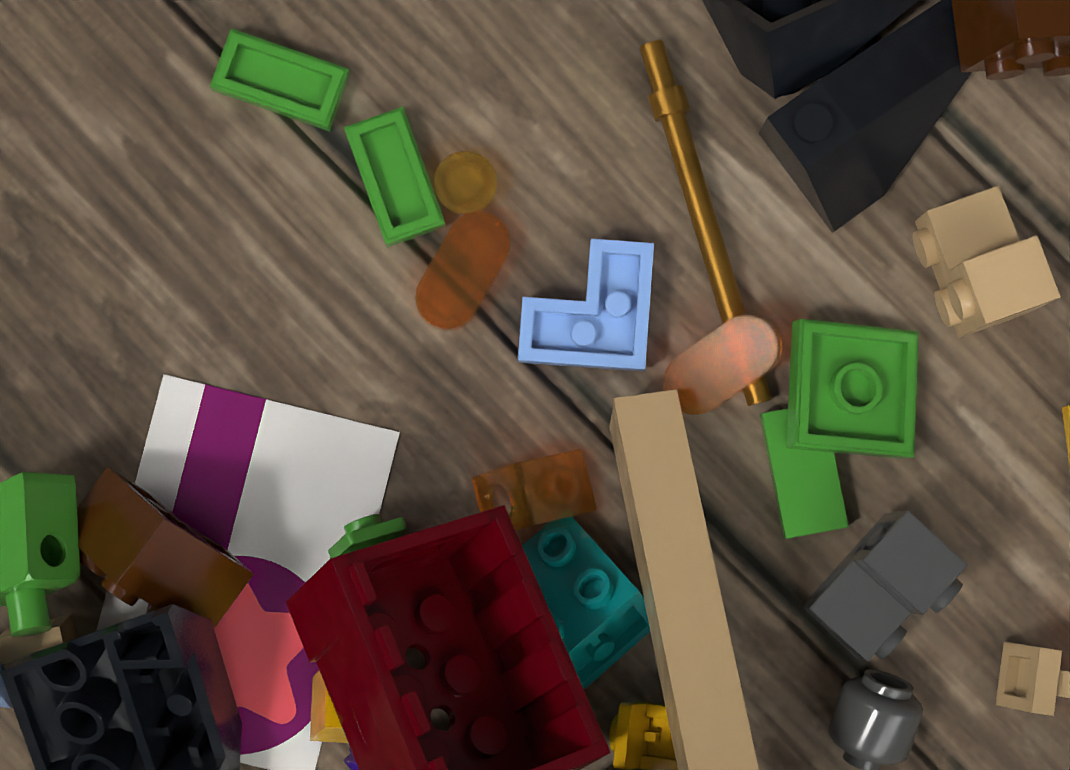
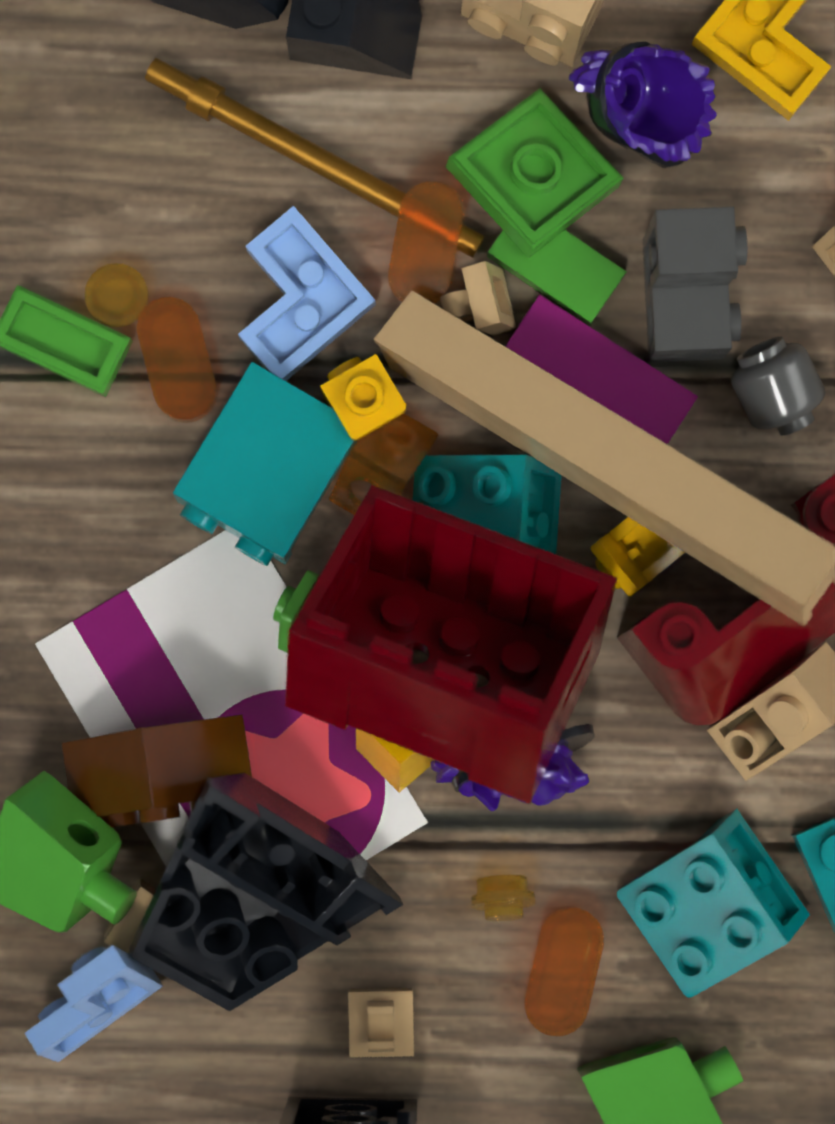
camera: 45 degrees left, 0 degrees up
none -> teal panel [173,362,362,566]
none -> yellow bracket [320,354,406,441]
none -> tan tile [440,261,517,336]
none -> magenta tile [505,295,699,444]
none -> dark purple hair [569,42,717,168]

